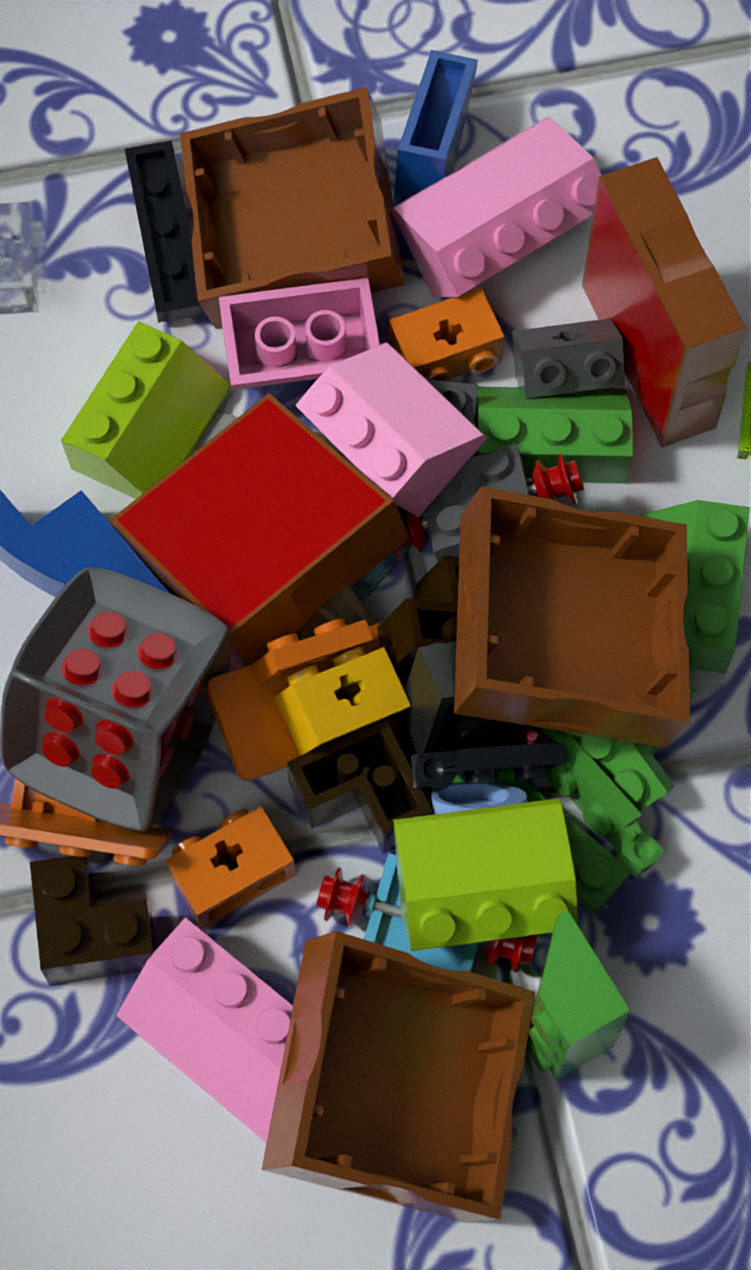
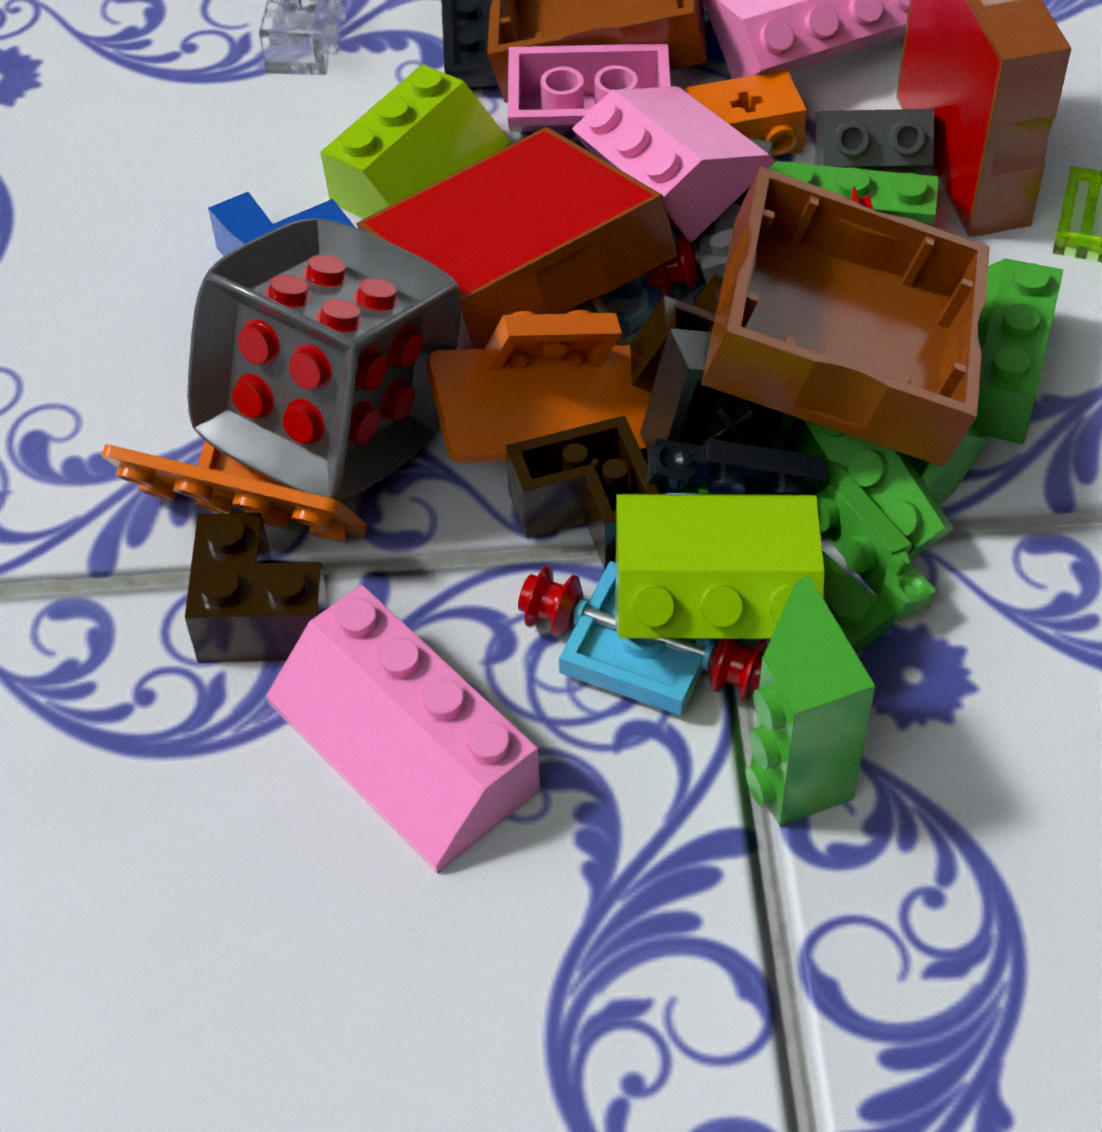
camera: 10 degrees right, 15 degrees down
orange brick [165,806,296,929] -> none
dark orange tile [261,931,535,1222] -> none
yellow brick [274,647,411,756] -> none

